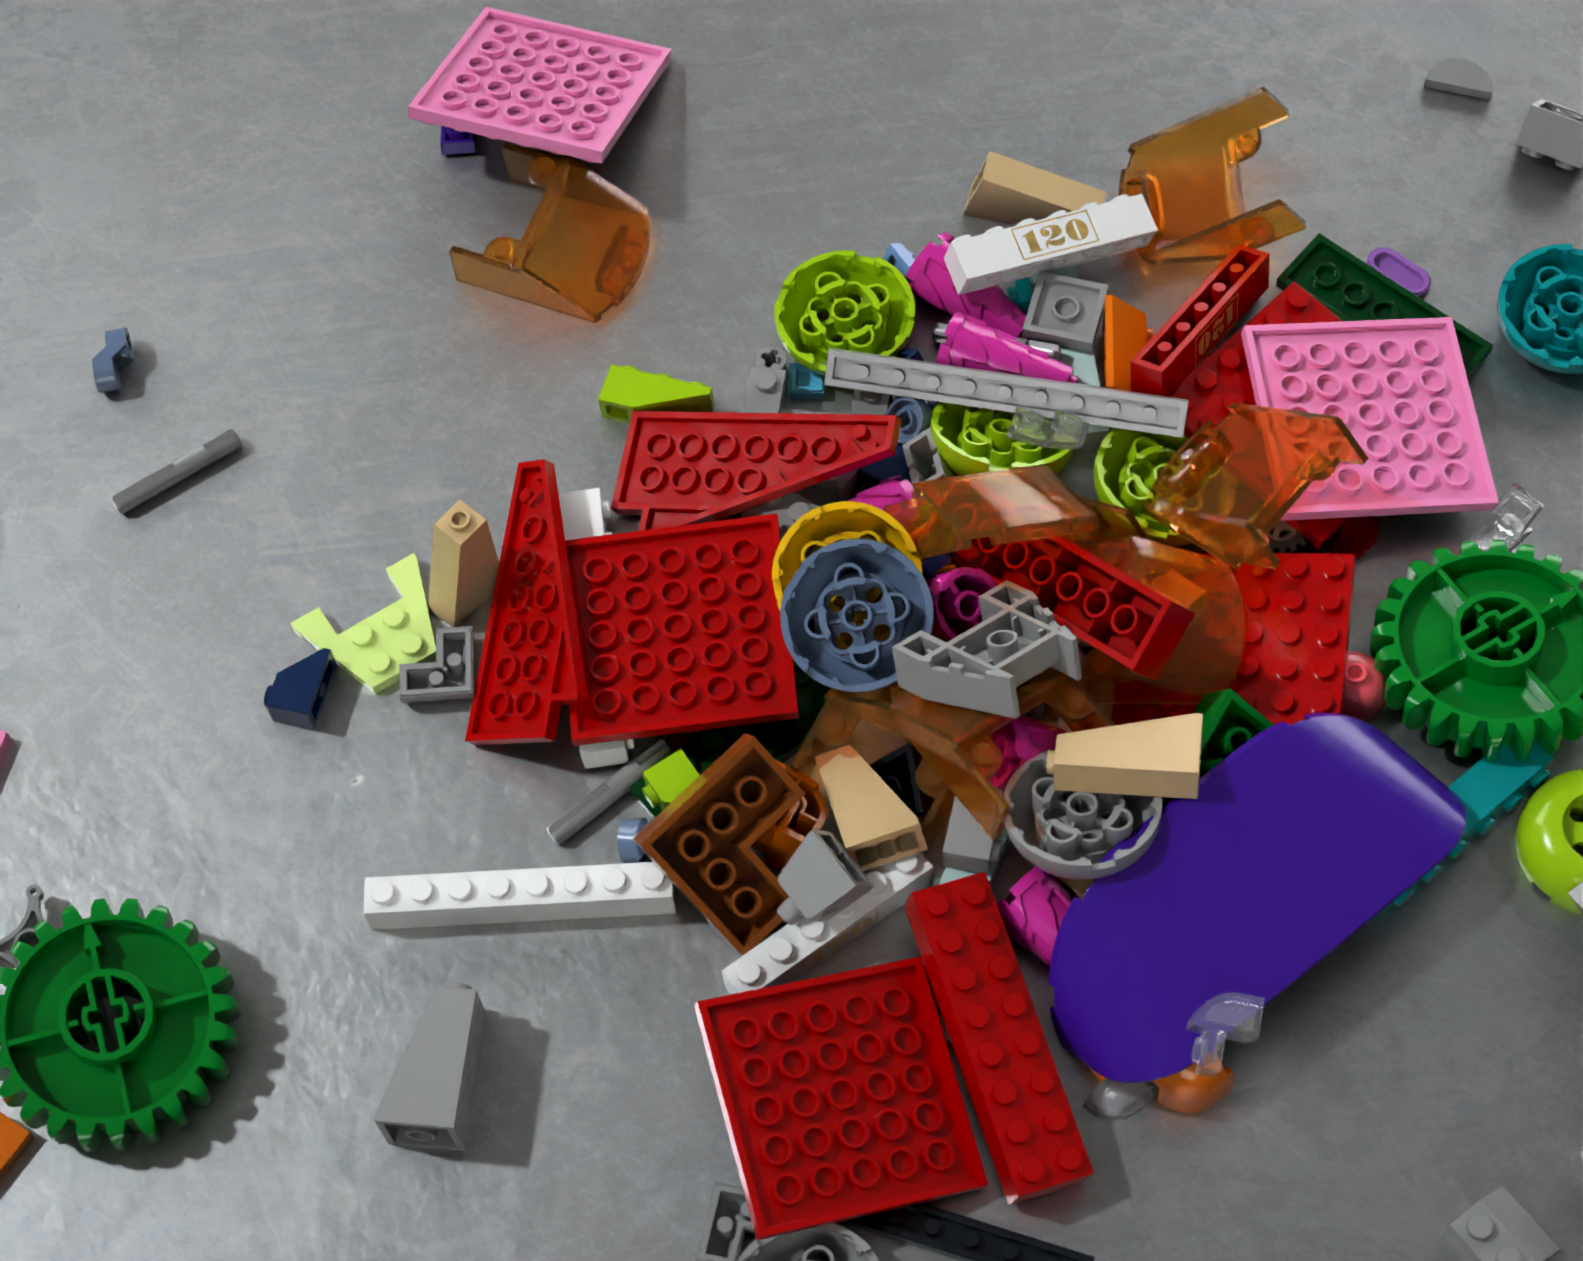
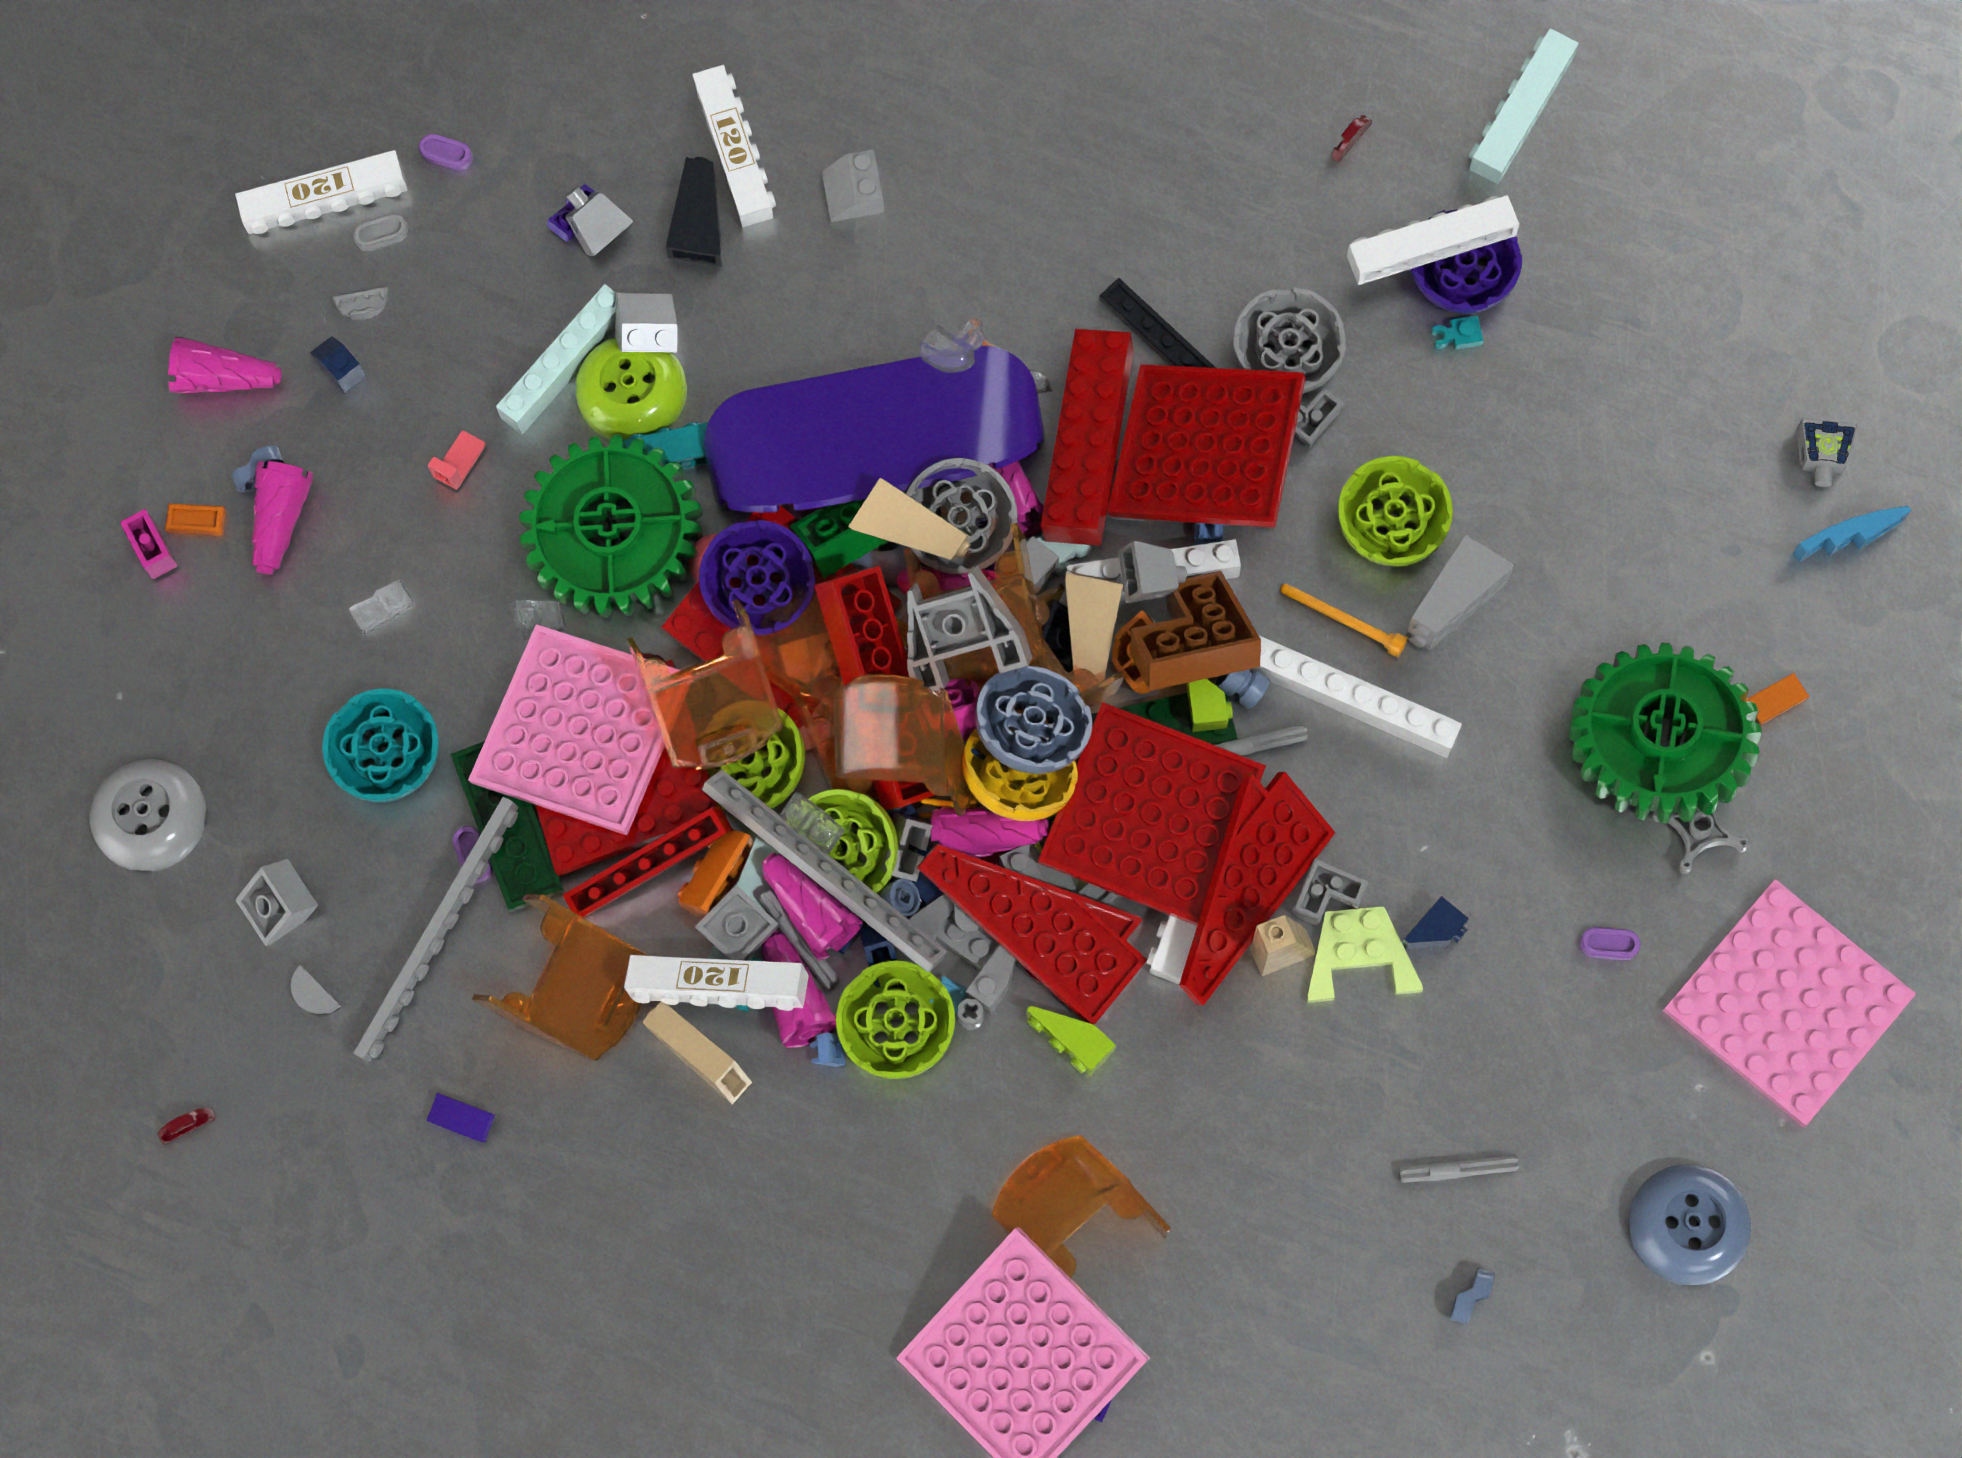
camera: 155 degrees left, 10 degrees up
none -> light grey plate [353,797,519,1062]
none -> dark purple slope [426,1093,495,1143]
none -> dark purple brick [699,520,815,635]
none -> light orange piece [1280,583,1408,658]
none -> lime brick [1338,456,1453,567]
none -> medium lavender tile [1580,927,1641,960]

